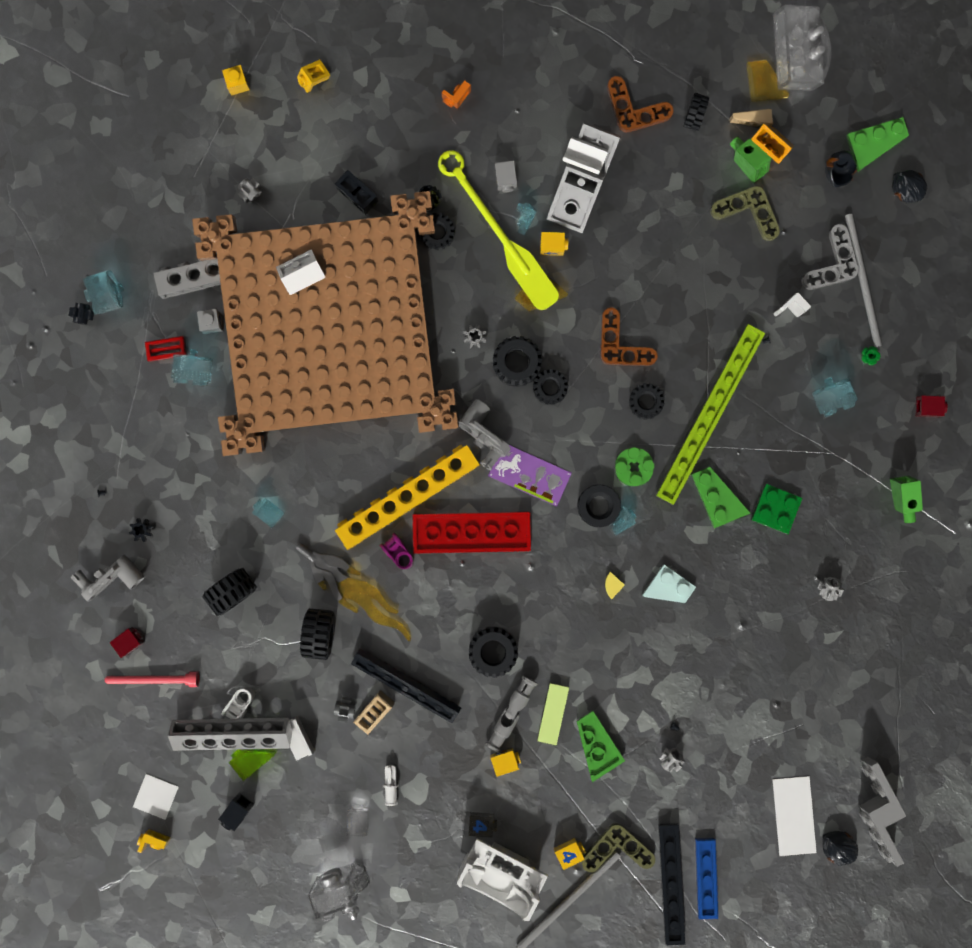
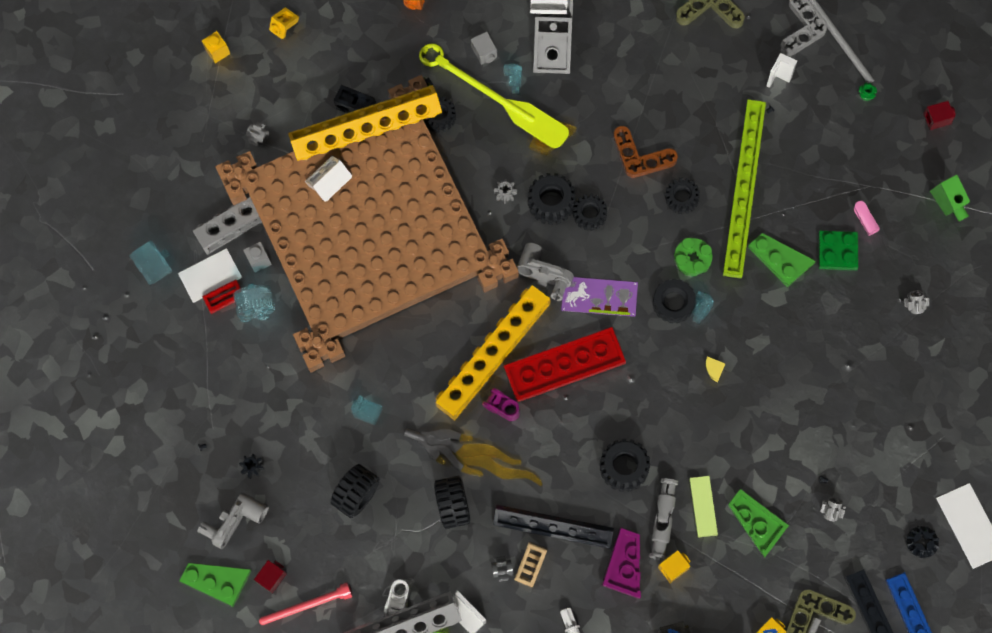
camera: 10 degrees left, 15 degrees down
black gear [68,303,94,325] -> none
yellow brick [540,232,568,256] -> none
light aqua wing [642,564,696,603] -> none
clear light blue piece [812,377,858,417] -> none
none -> white sticker [178,248,242,303]
none -> bright green wing [179,563,251,607]
none -> yellow brick [288,85,442,161]
none -> magenta wing [602,528,641,599]
none -> bright pink bar [854,201,880,236]
none -> black gear [906,526,939,558]

